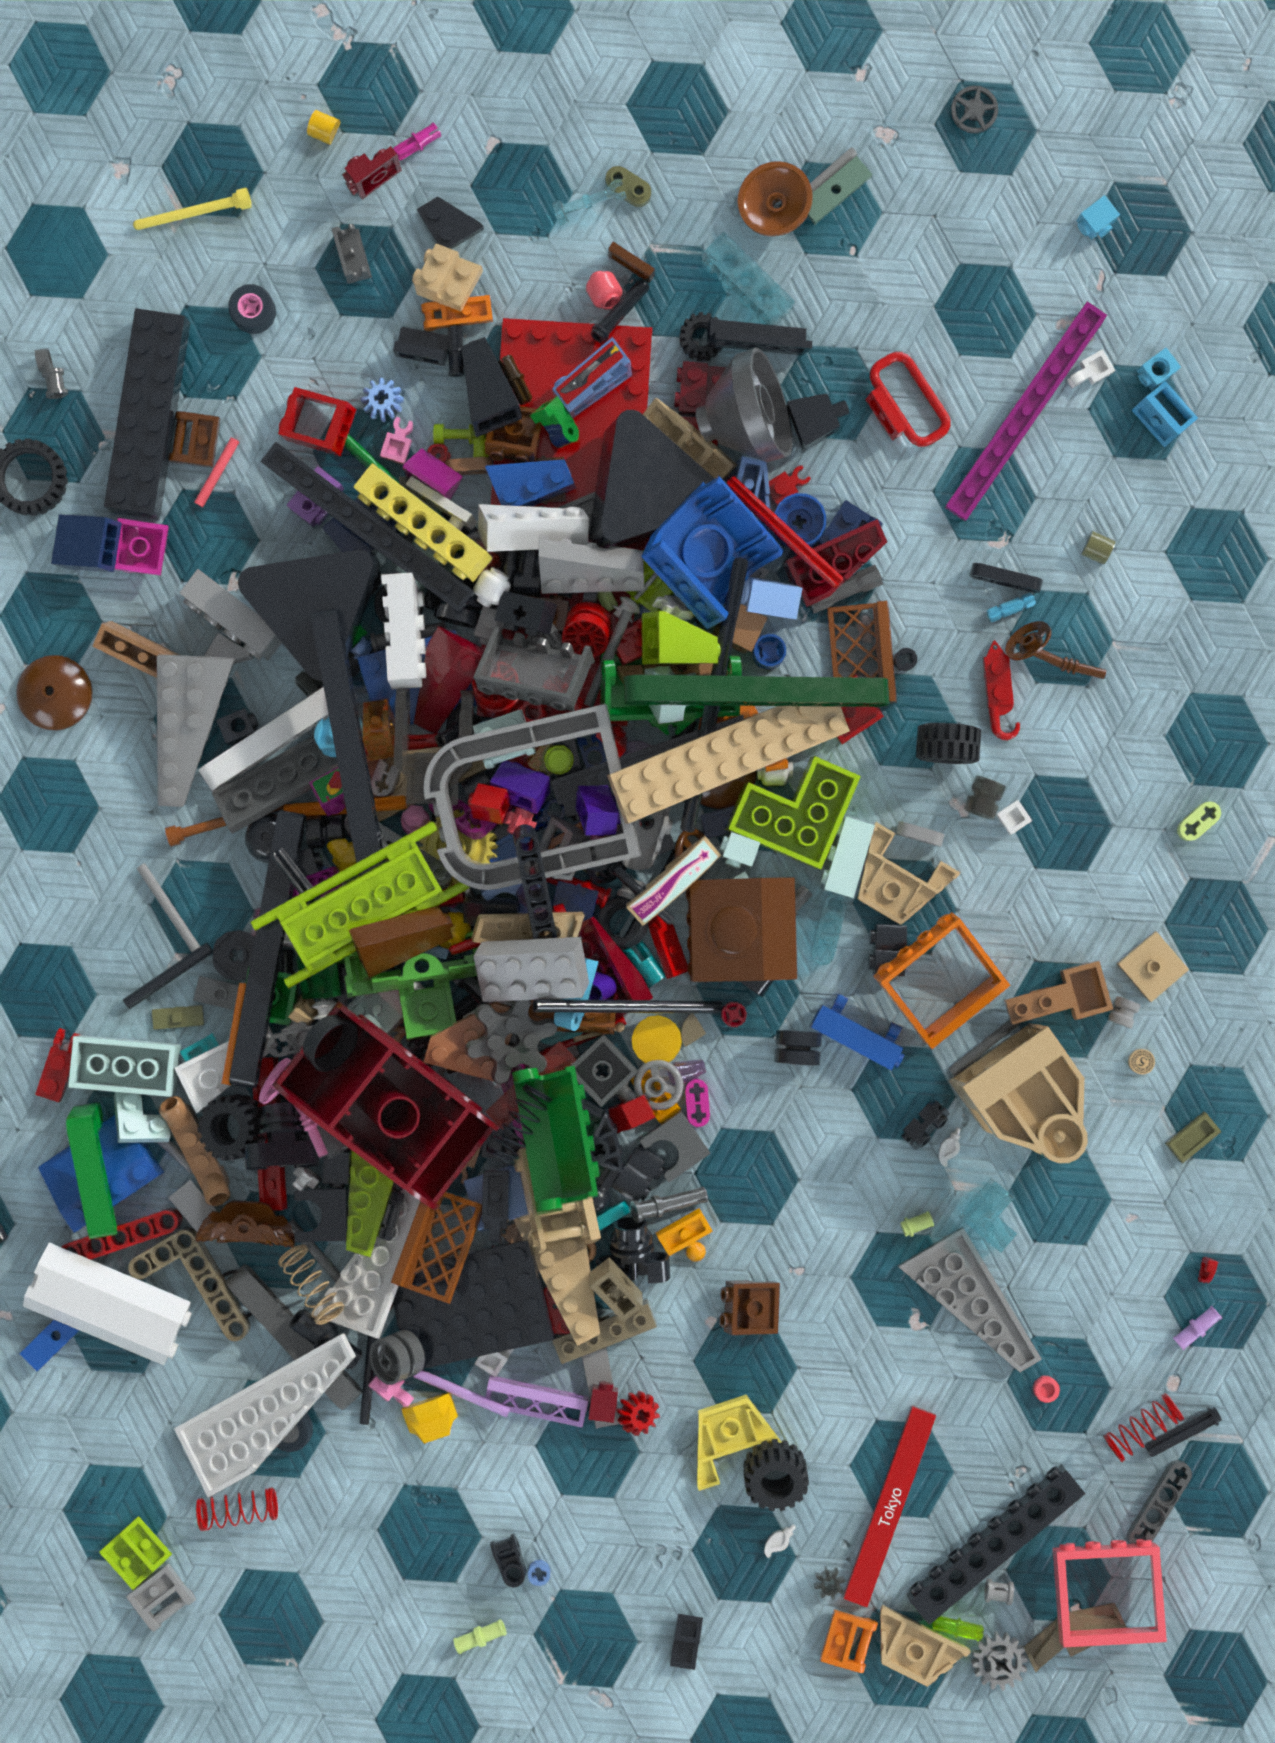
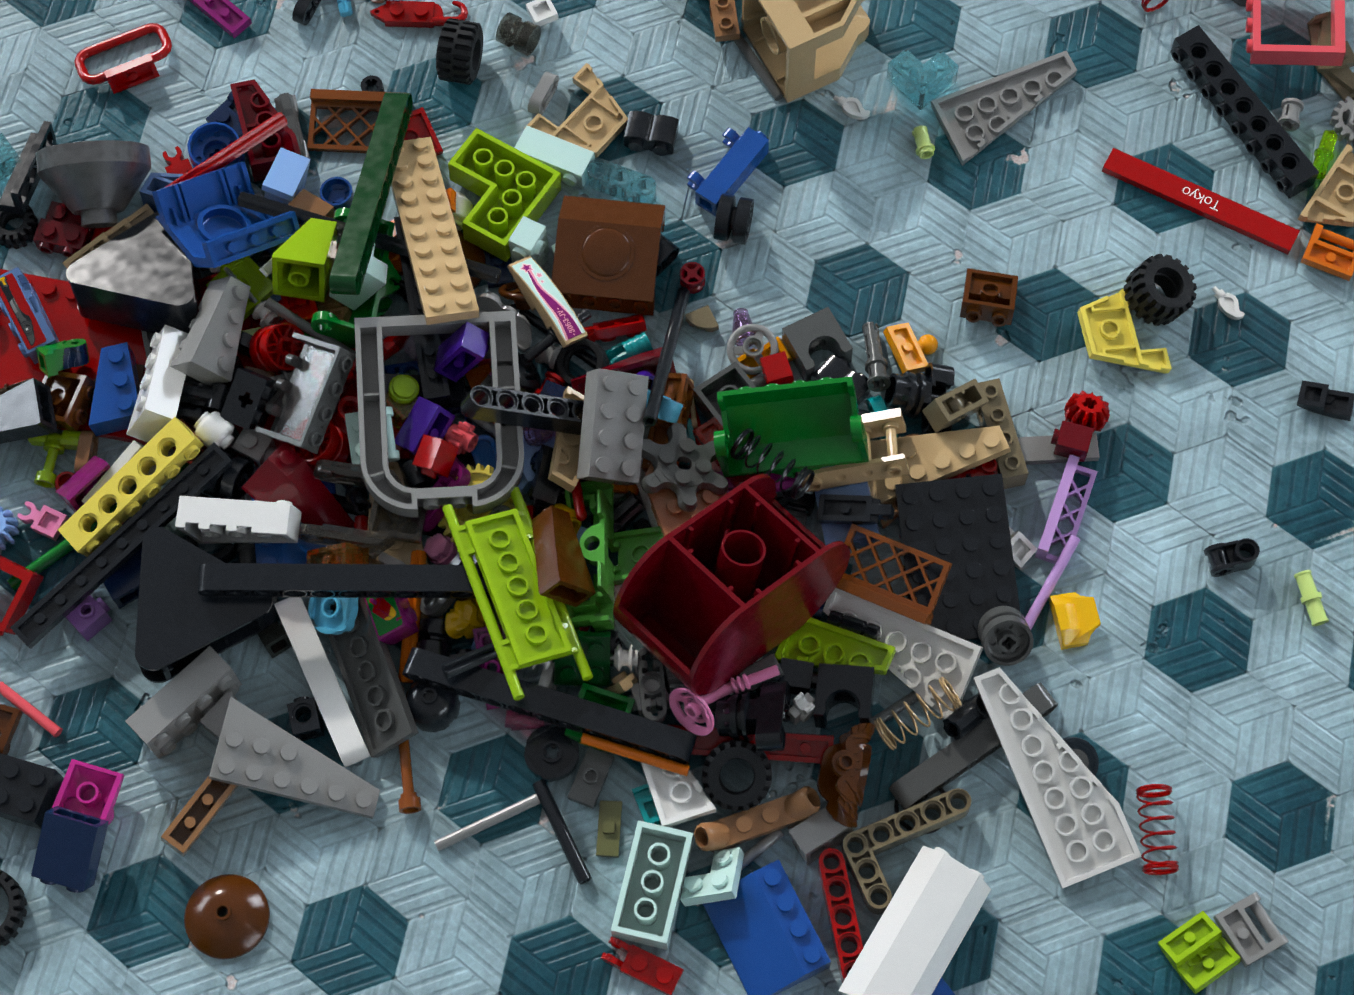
camera: 75 degrees left, 20 degrees down
green beam [66,1102,117,1239] -> none
black tyre [303,1015,358,1072] -> none
black bar [359,1335,377,1425] -> none
bright pink plate [368,1375,414,1407] -> none
medium blue bush [528,1560,550,1586] -> none
yellow tile [632,1015,682,1063] -> none
dark pink beam [685,1078,710,1127] -> none
black torso [786,394,849,451] -> none
clear smoke gear [813,1566,845,1600] -> none
orange window [873,912,1011,1049] -> none
black hinge [901,1099,950,1150] -> none
coral tile [1033,1376,1060,1403] -> none

